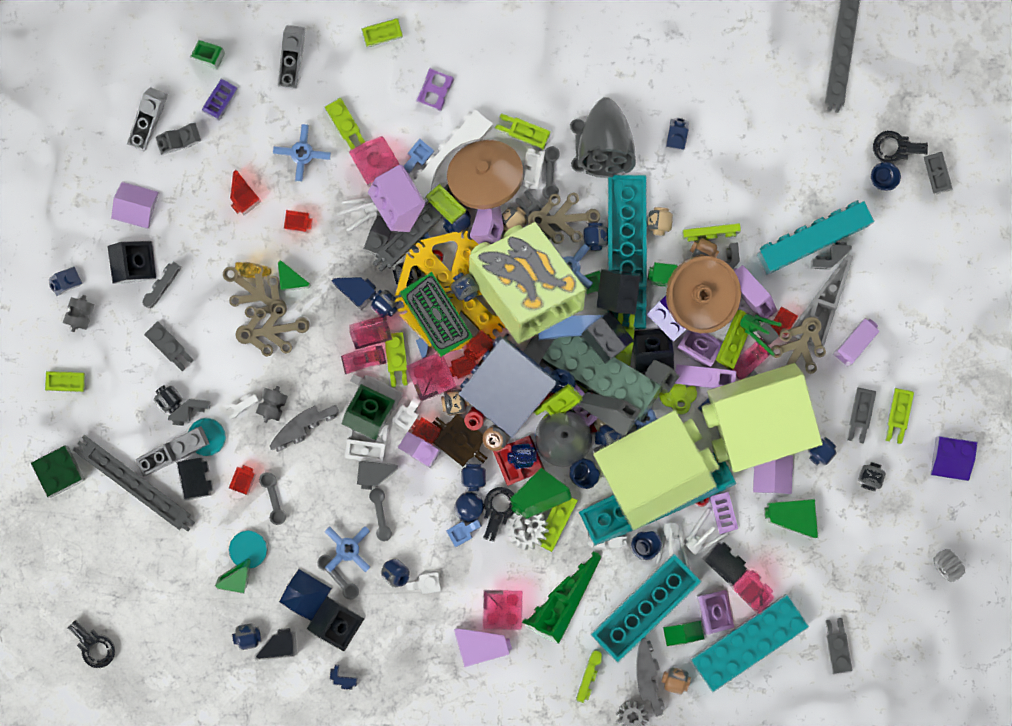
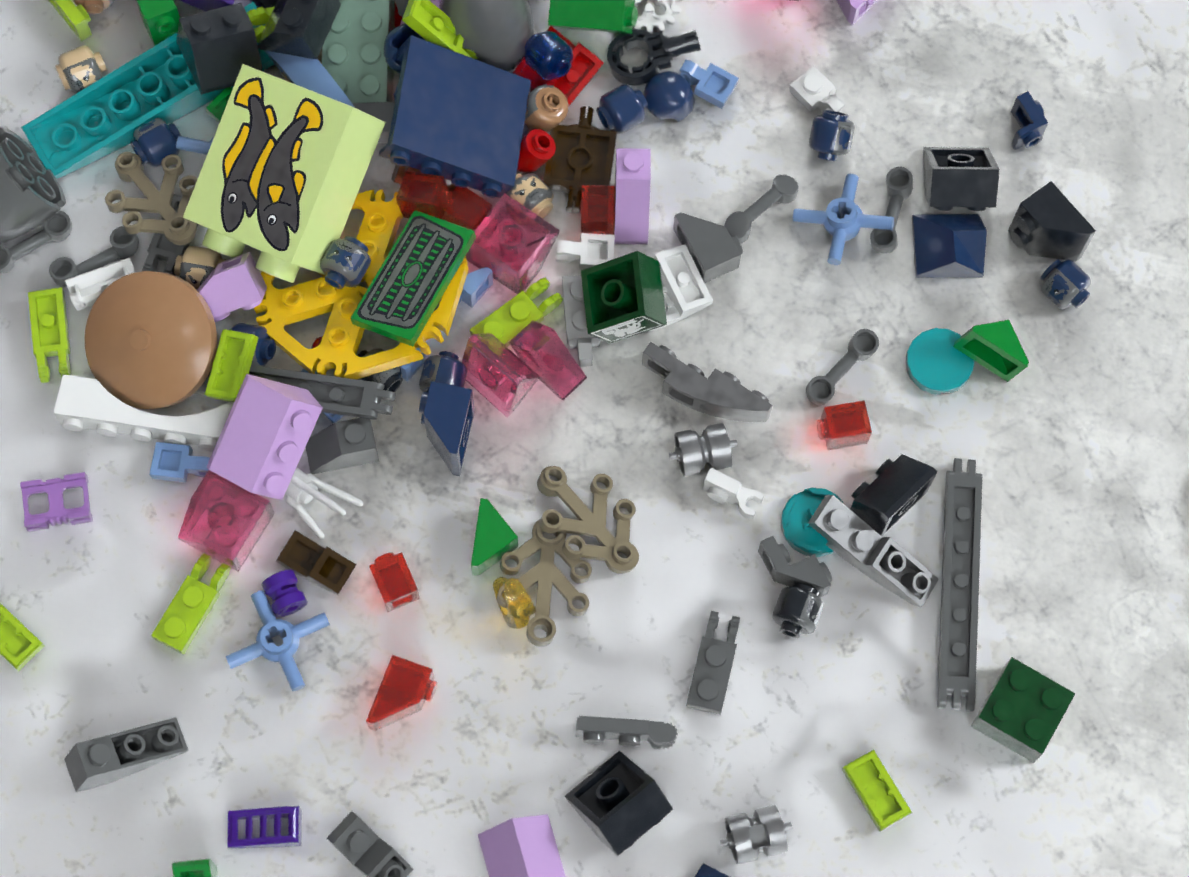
camera: 125 degrees left, 15 degrees down
none -> dark purple wheel [261,569,308,618]
none -> dark brown slope [275,530,357,595]

